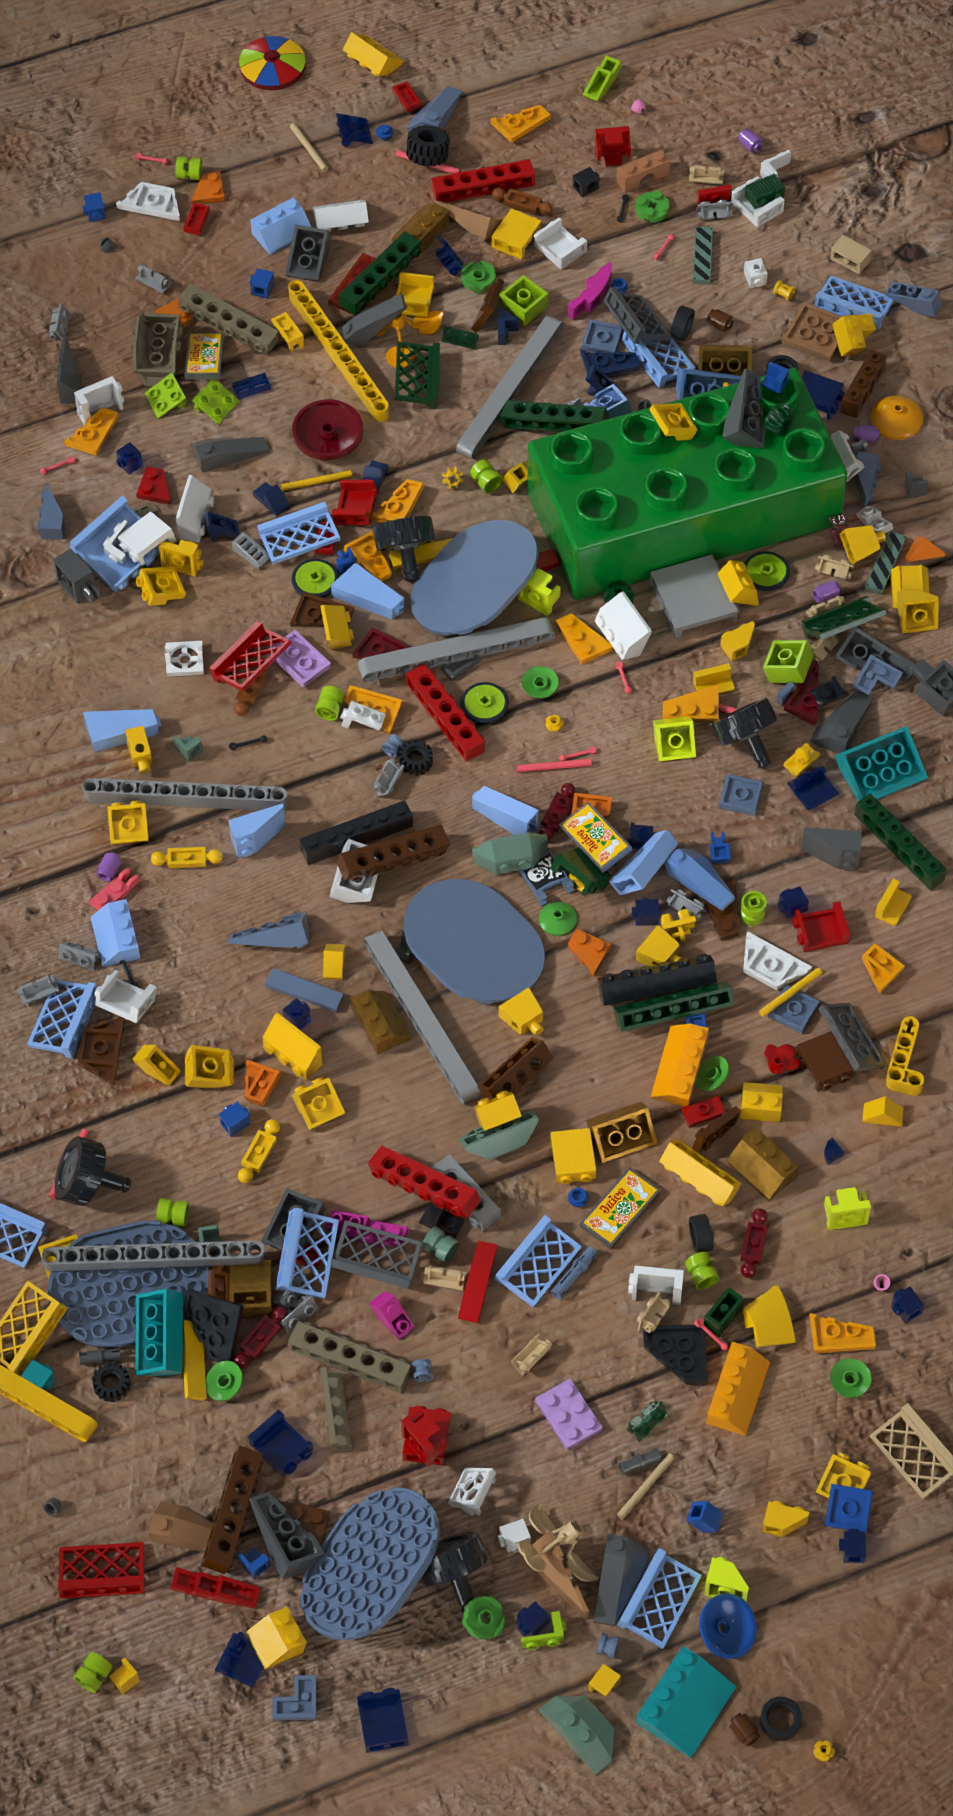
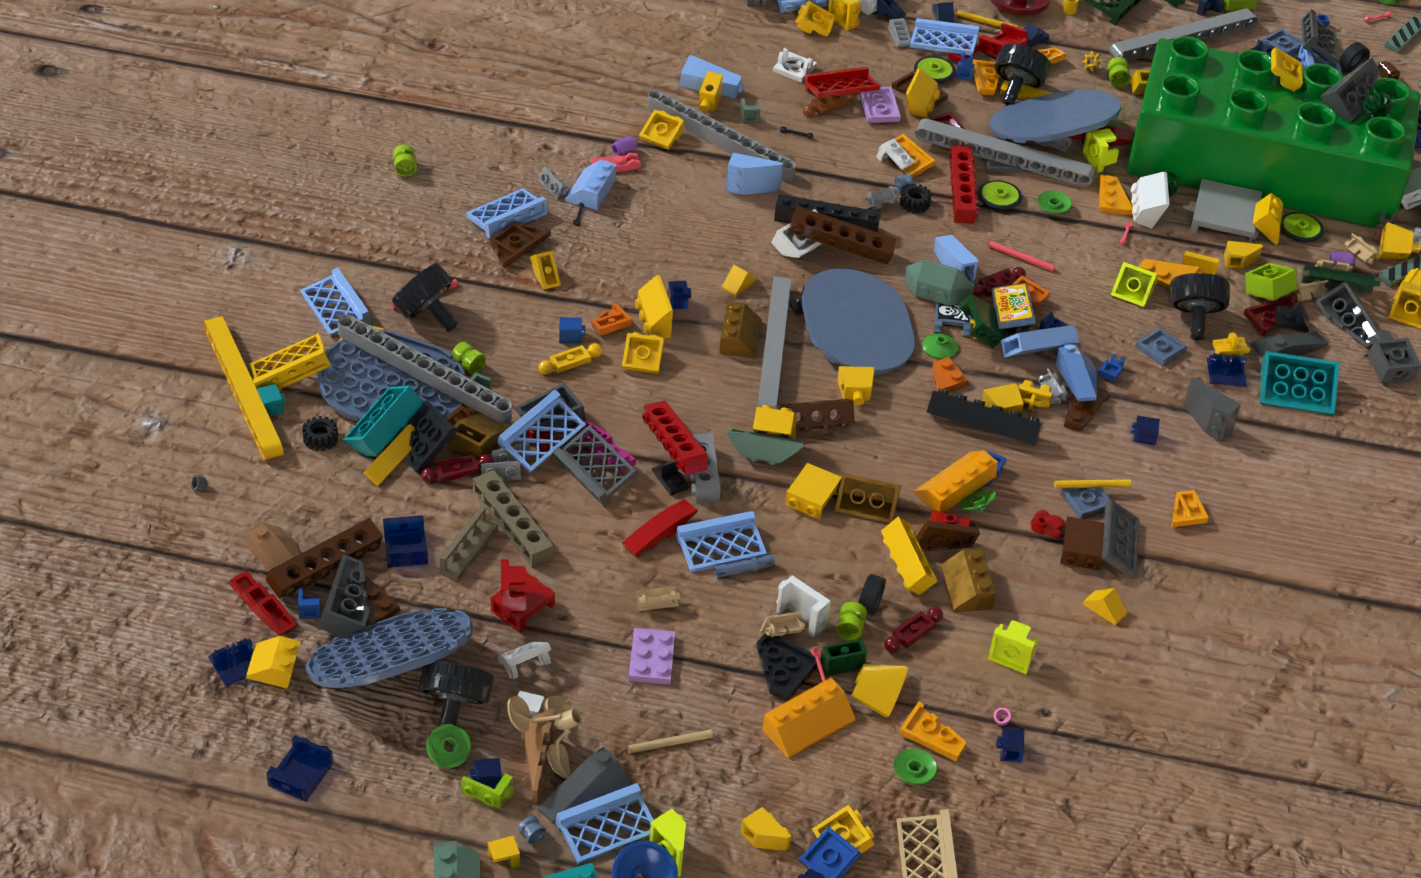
camera: 30 degrees right, 15 degrees down
light grey hinge [17,974,59,1005] -> none
red fence [58,1542,145,1599] -> none
lime wheel [73,1652,113,1693] -> none
dark grey pin [79,1348,121,1365] -> none
white panel [95,970,157,1023] -> none
yellow panel [109,1658,140,1694] -> none
yellow plate [151,847,223,868] -> none
yellow slope [185,1045,235,1088] -> none
bright green dish [206,1361,243,1401] -> none
sand blue wedge [228,911,310,949] -> none
sand blue tile [265,968,344,1012] -> none
sand blue plate [273,1675,316,1721] -> none
lime wheel [315,686,345,721] -> none
light blue slope [331,563,405,620] -> none
dark pink slope [369,1291,415,1340] -> none
sand blue wheel [411,1359,433,1383] -> none
sand green wheel [421,1226,460,1263] -> none
tan hinge [423,1265,467,1291] -> none
yellow plate [545,715,564,732] -> none
coral hinge [559,746,597,761] -> none
dark pink slope [568,262,612,320] -> none
blue plate [568,1188,588,1207] -> none
tile [580,1167,661,1249] -> none
dark green brick [613,981,734,1032] -> none
dark grey pin [618,1448,662,1475] -> none
clear green hinge [626,1400,667,1442] -> none
clear blue brick [631,898,659,926] -> none
blue brick [686,1501,724,1533] -> none
lime wheel [740,891,767,926] -> none
yellow slope [740,1082,783,1122] -> none
white wing [743,932,812,990] -> none
blue panel [761,362,789,393] -> none
sand blue tile [777,682,795,706] -> none
red panel [792,901,850,952] -> none
clear blue tile [824,1137,844,1165] -> none
sand blue plate [852,655,903,696] -> none
dark green brick [854,793,947,891] -> none
yellow panel [875,878,912,926] -> none
yellow beam [886,1016,924,1096] -> none

